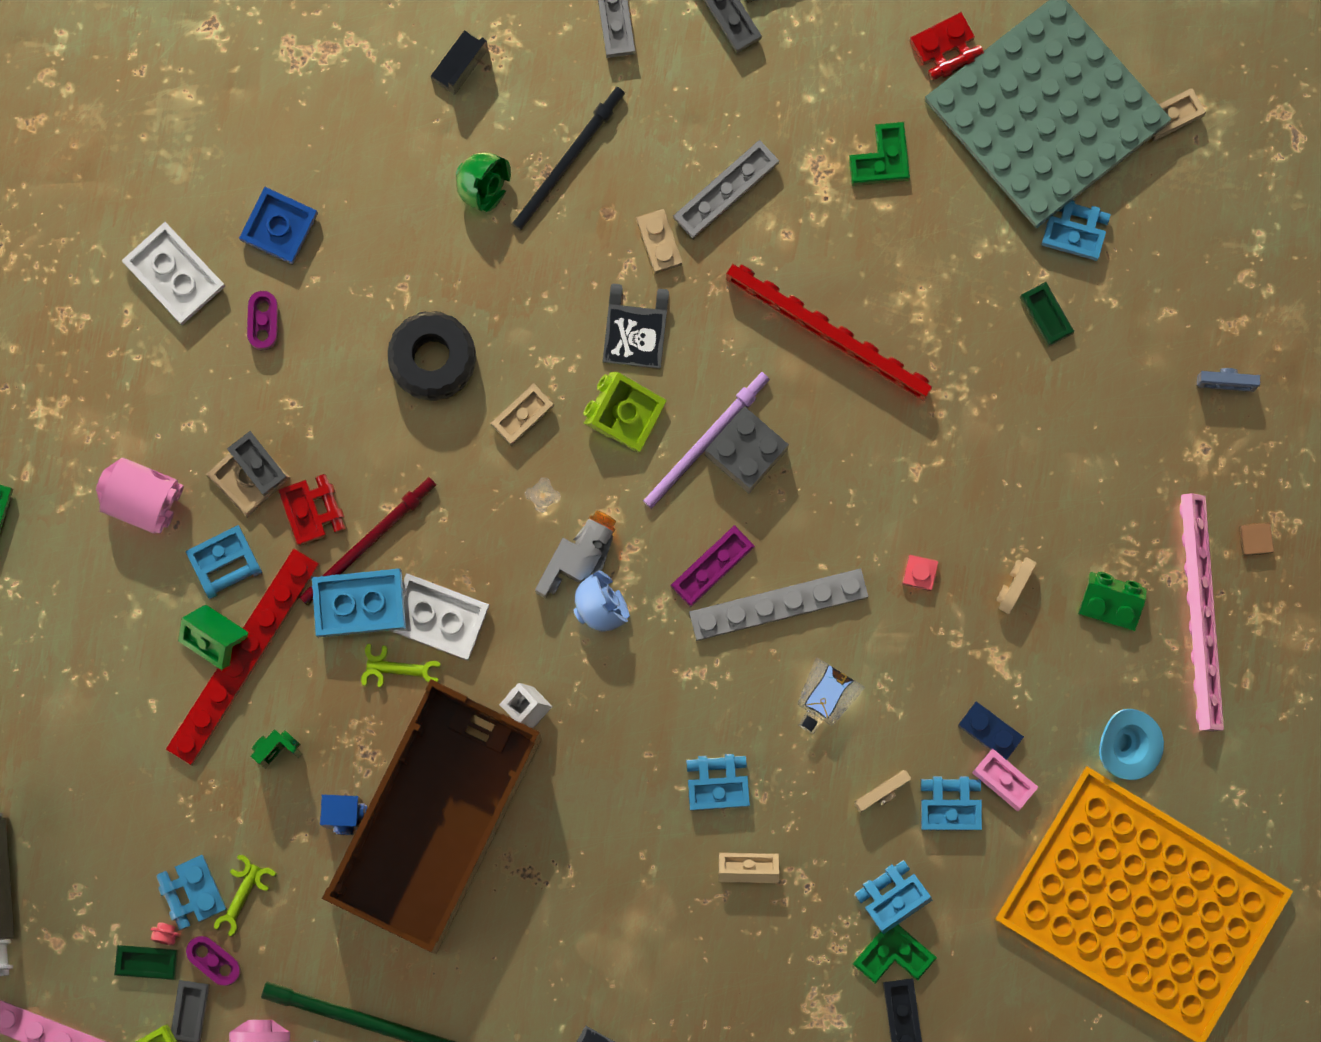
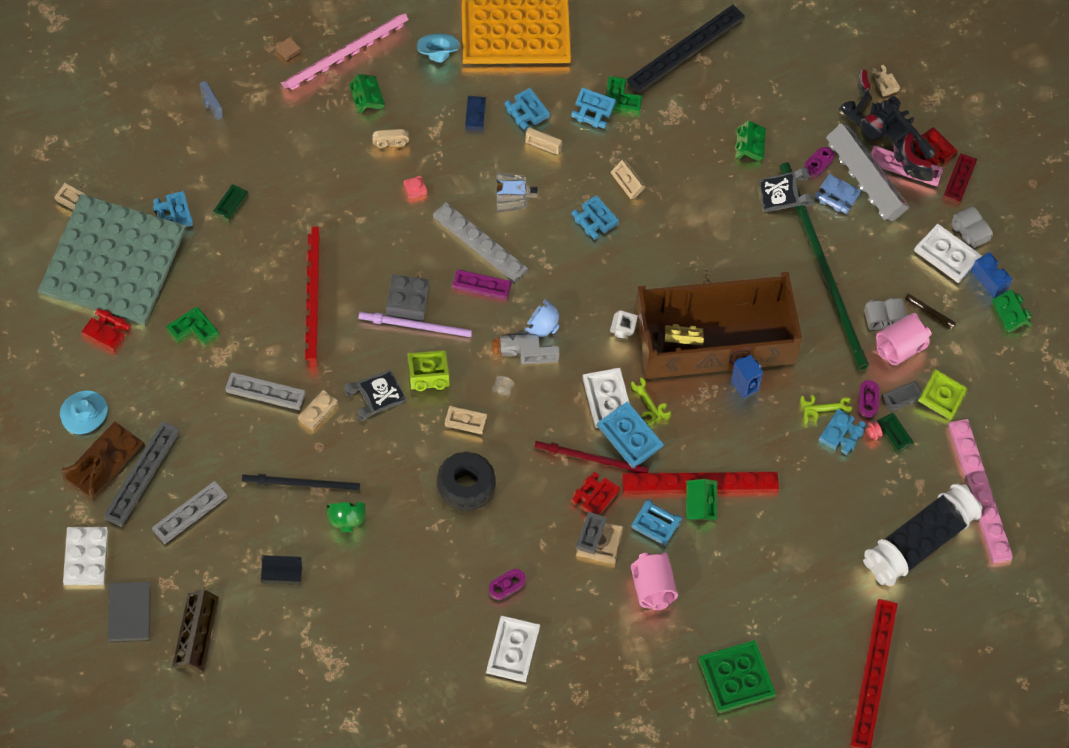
camera: 125 degrees left, 20 degrees down
blue plate [239,187,318,265] -> none
green bracket [250,729,302,769] -> none
bright pink plate [972,749,1038,811] -> none
none -> light yellow plate [665,324,704,345]

